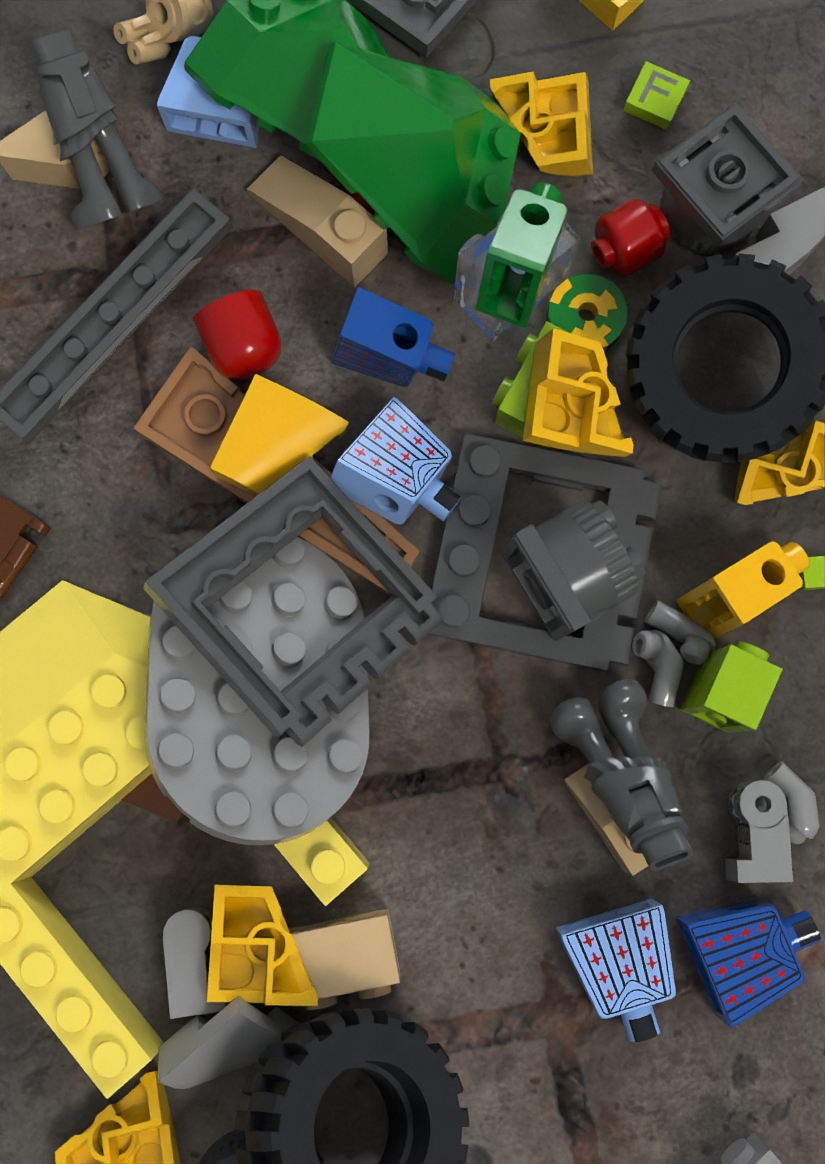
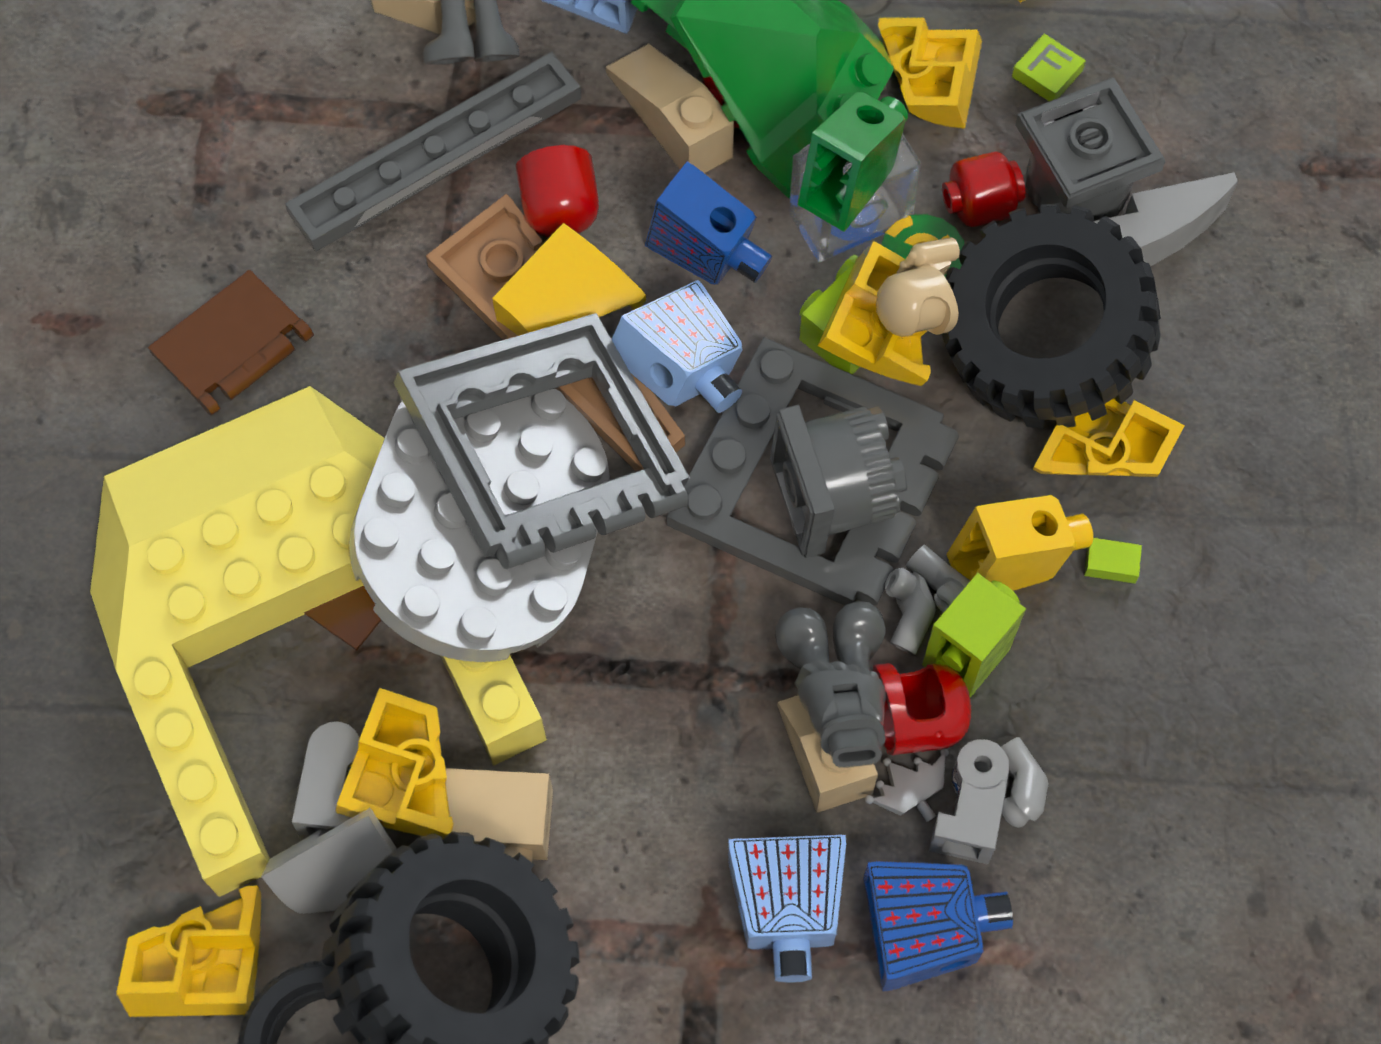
camera: 15 degrees right, 15 degrees down
none -> light grey piece [865,748,949,822]
none -> red helmet [873,663,971,755]
none -> tan piece [876,237,960,337]

